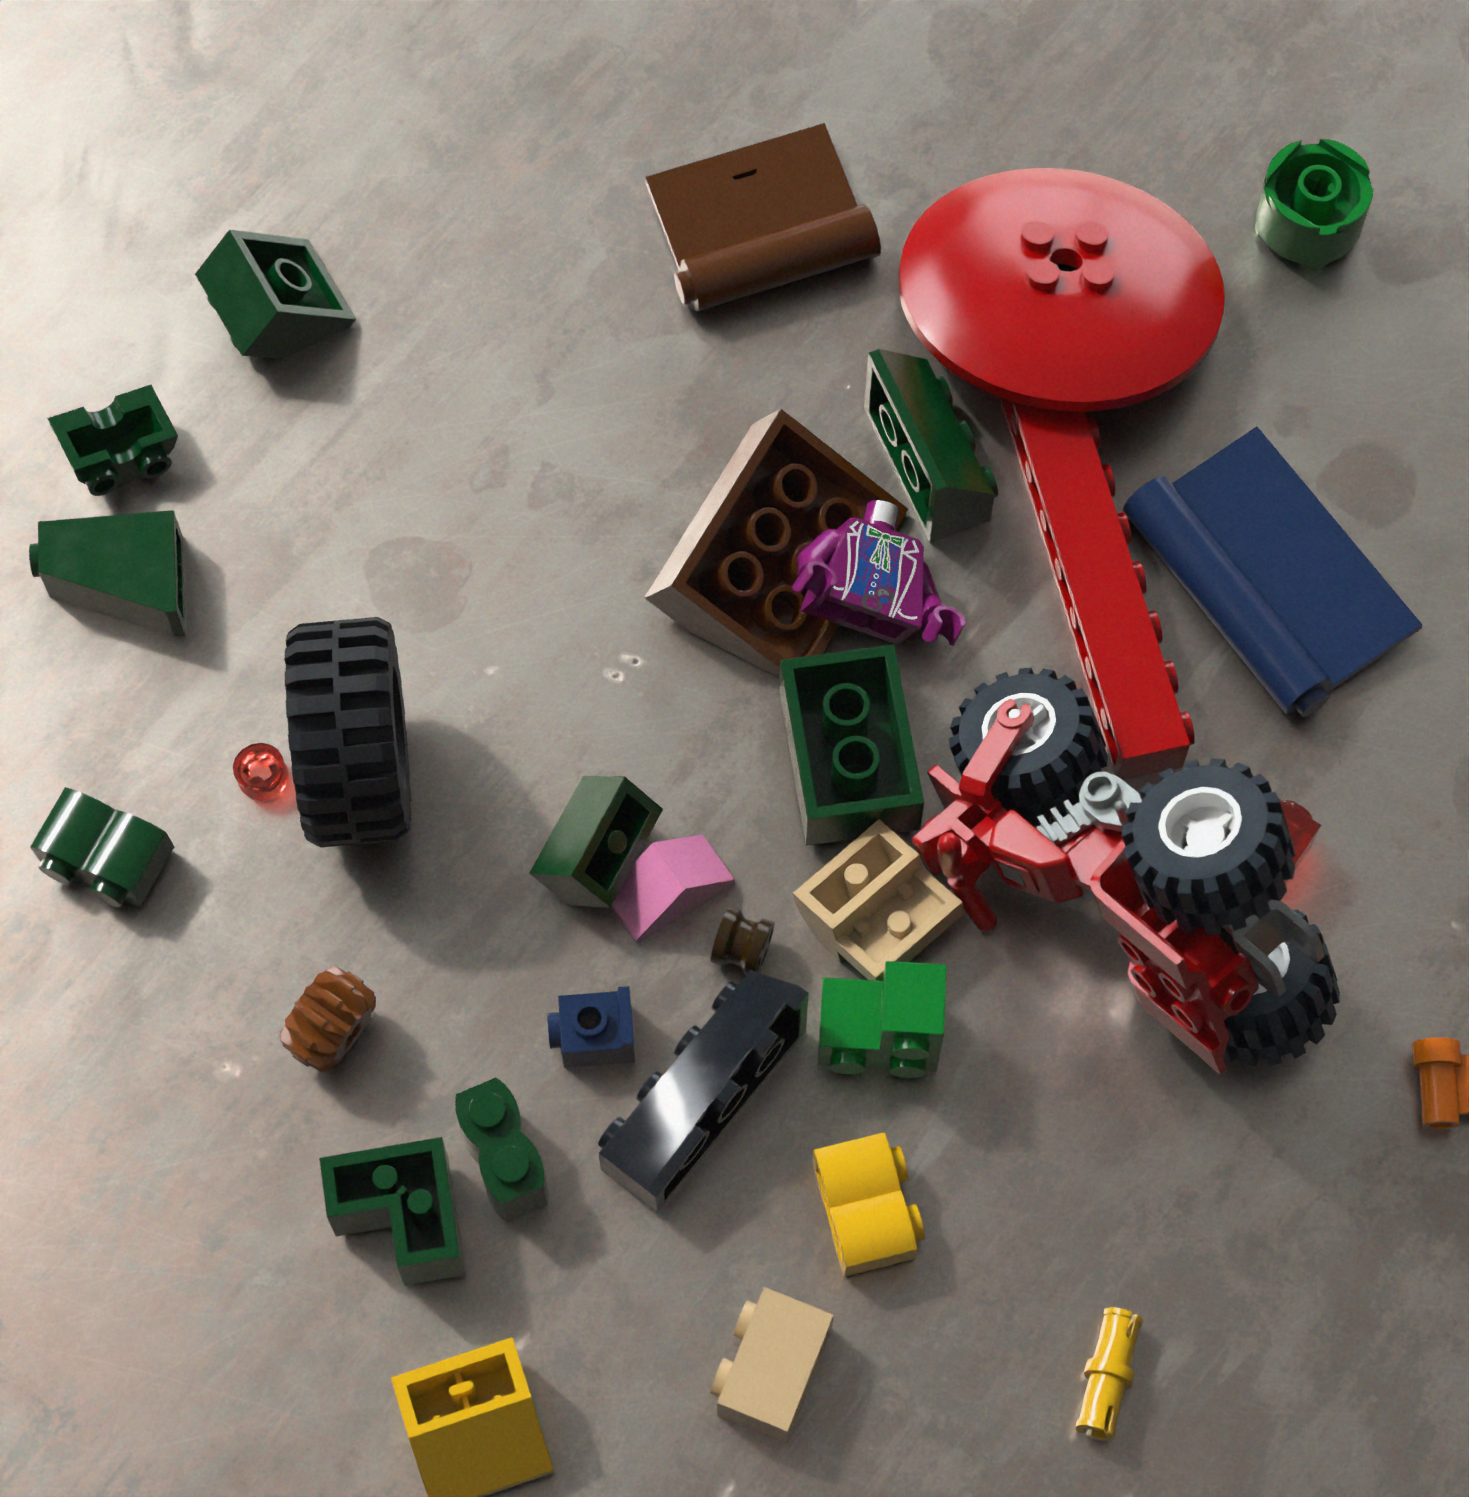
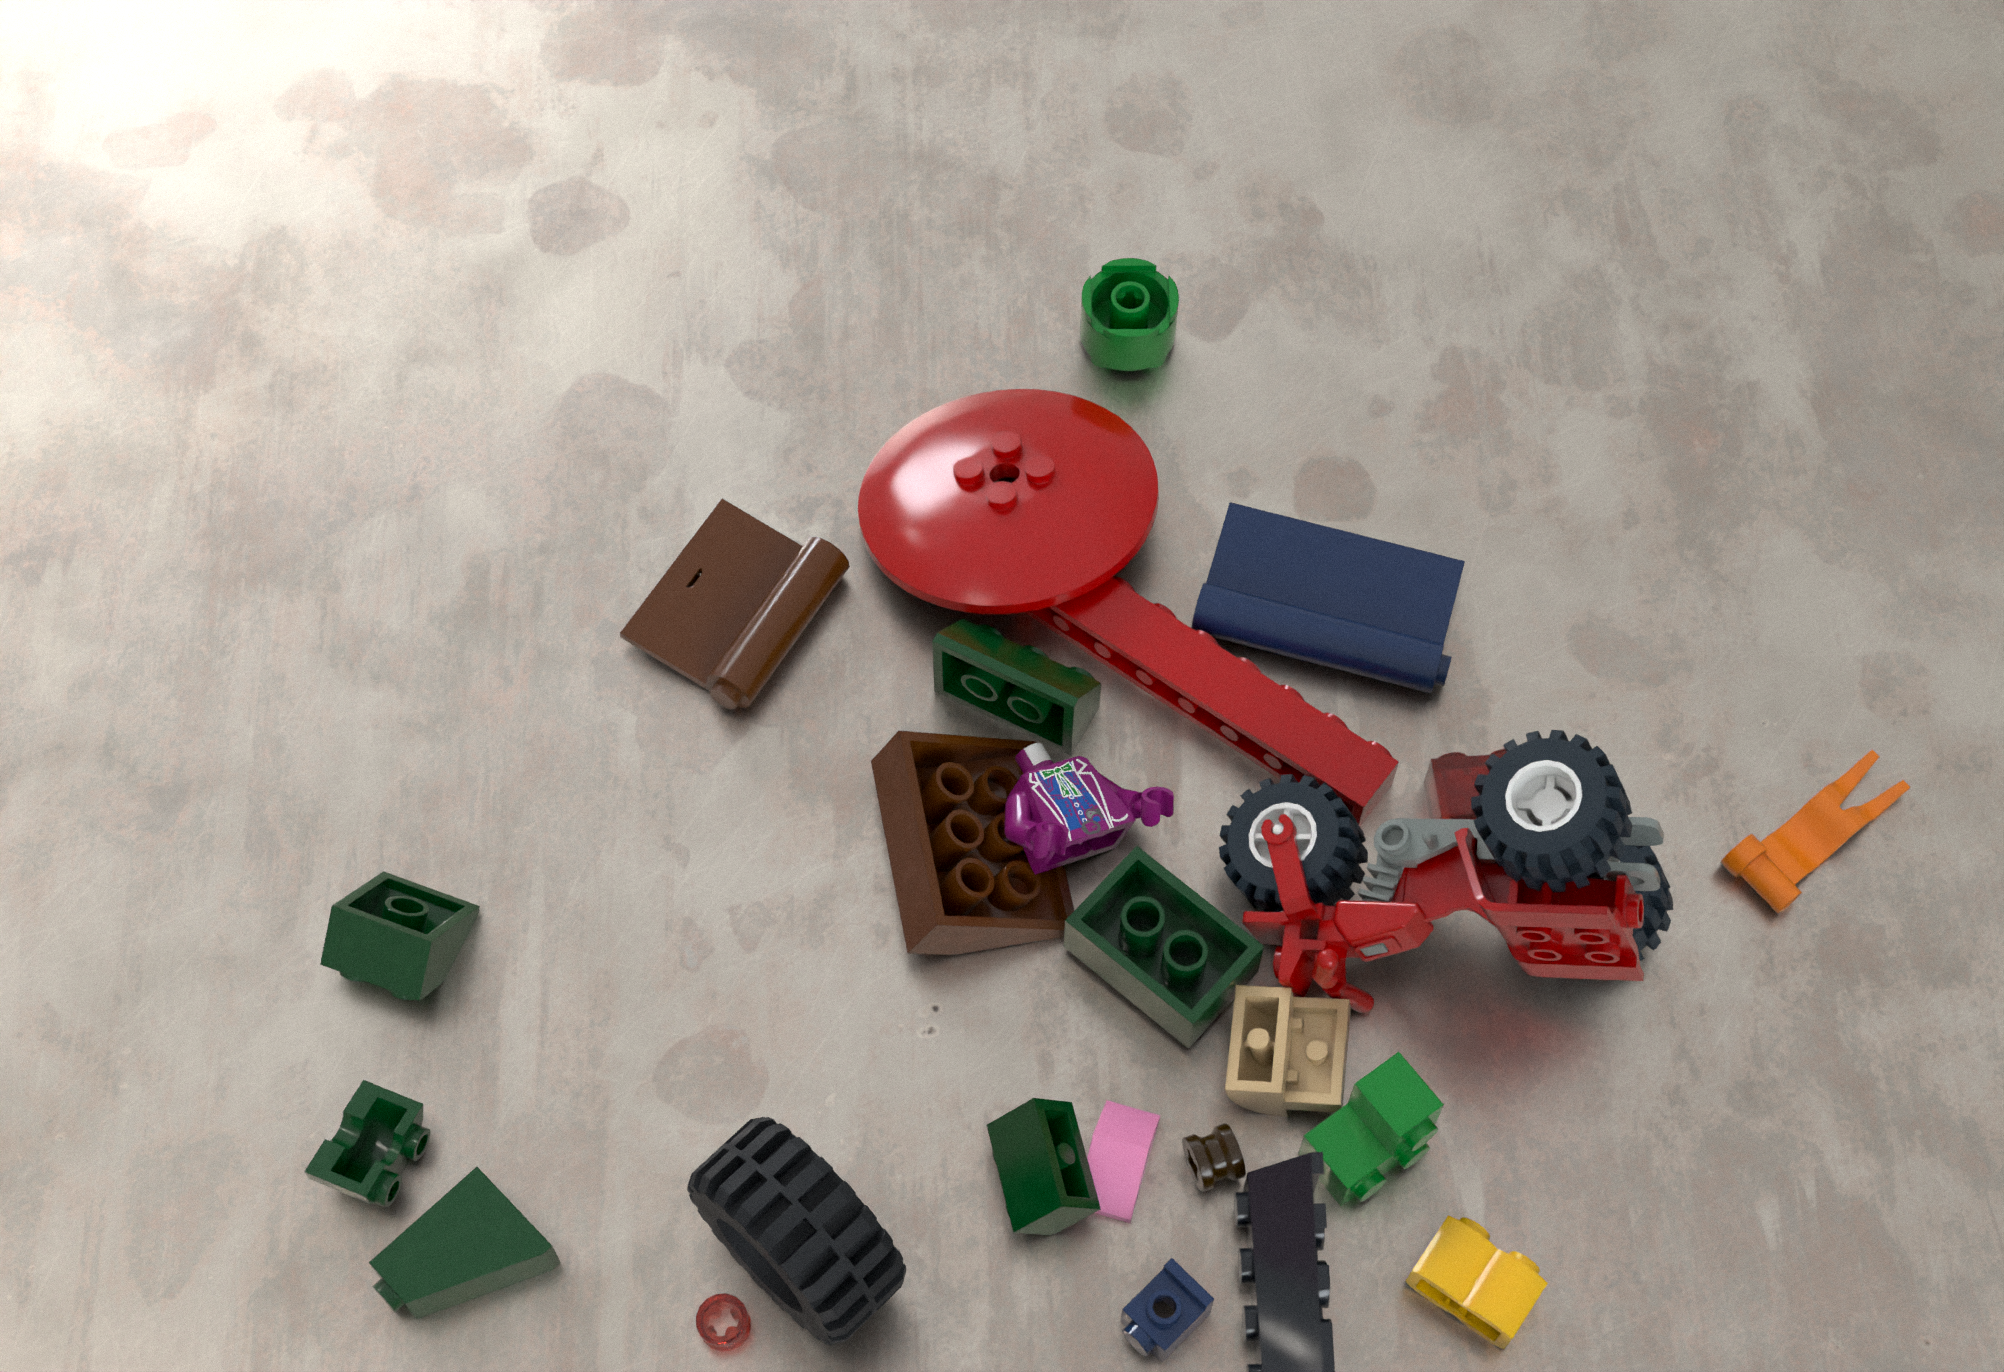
camera: 40 degrees left, 5 degrees down
yellow pin [1075,1307,1143,1441] -> none

